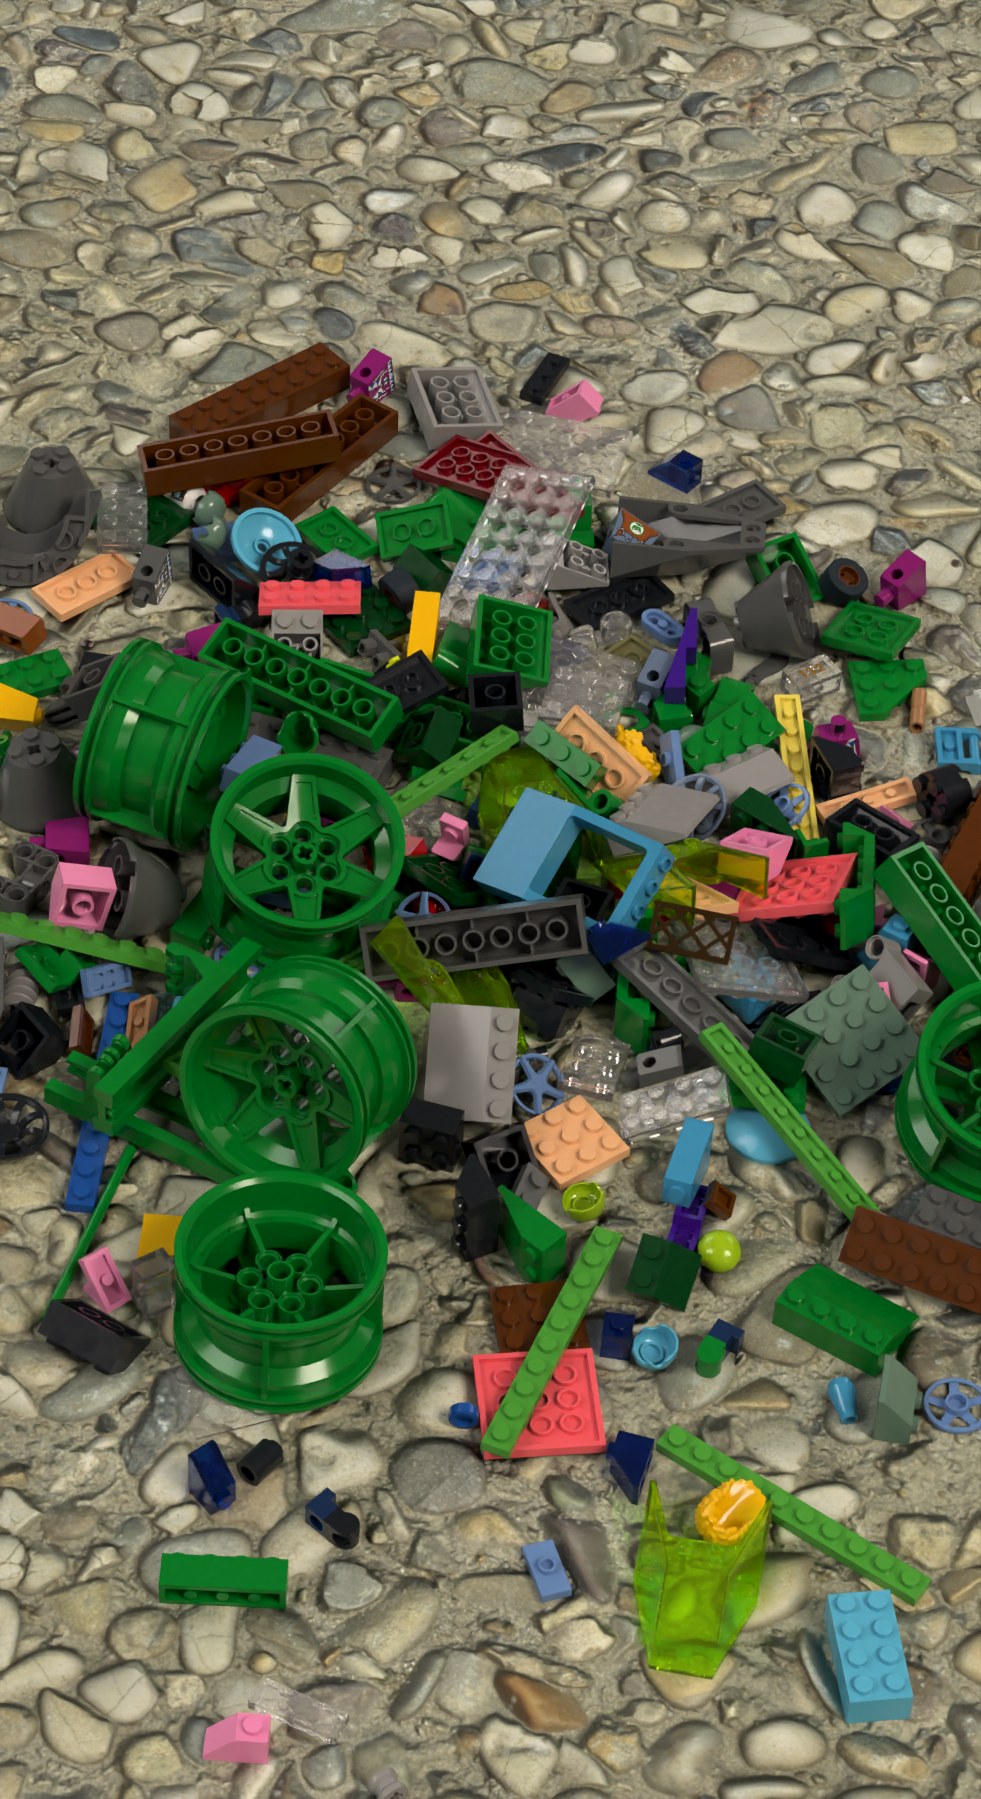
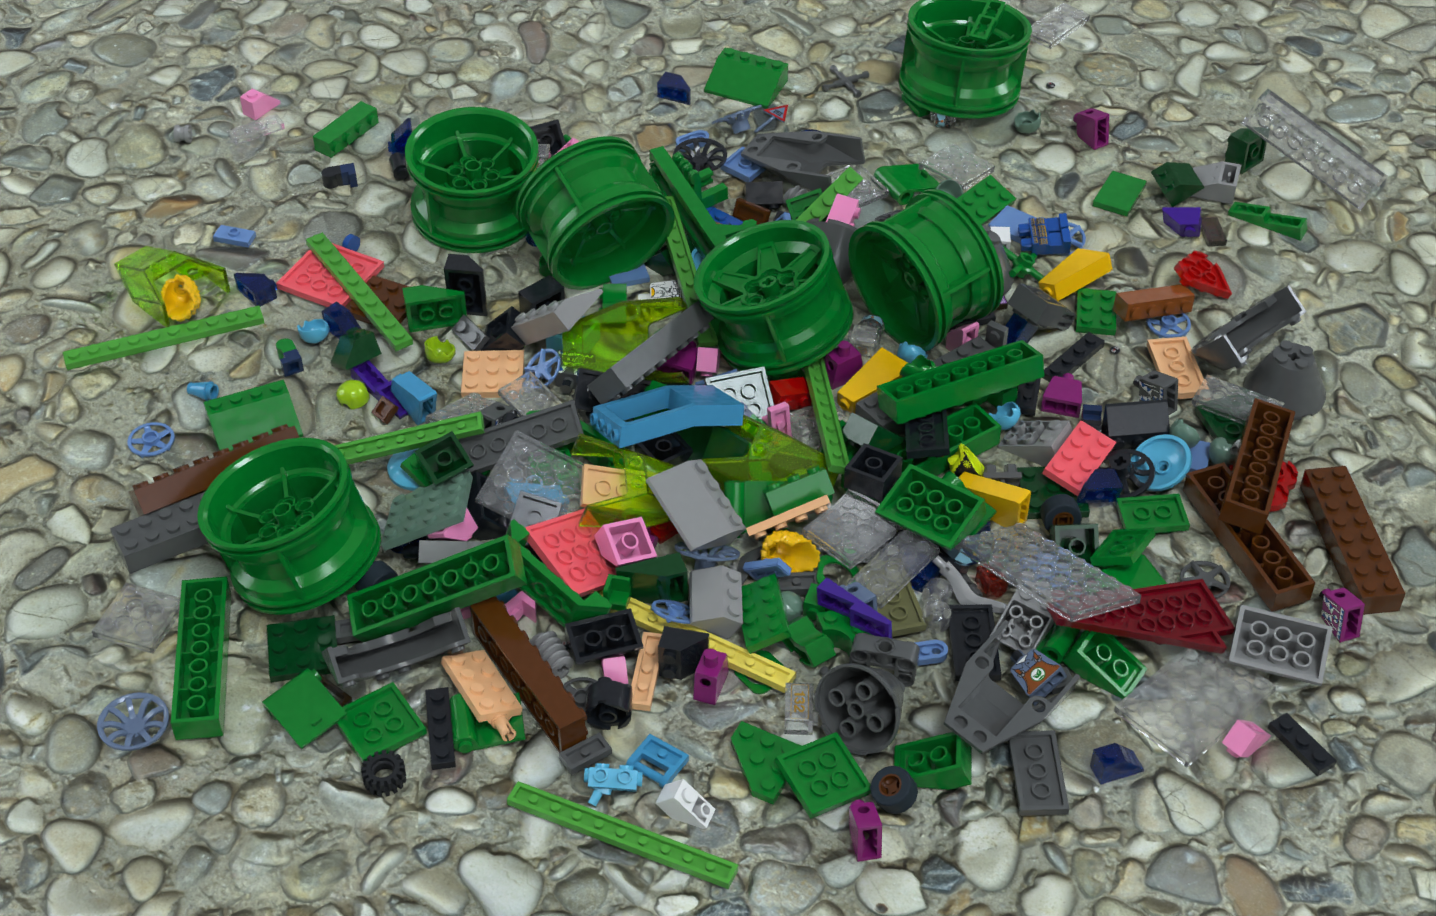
camera: 125 degrees right, 0 degrees up
medium blue brick [218,734,282,792] -> none
clear blue slope [587,920,653,965] -> none
dark brown window [646,900,739,966] -> none
medium azure brick [824,1589,914,1724] -> none
sand green slope [872,1354,922,1445] -> none
medium nougat piece [909,688,927,734] -> none

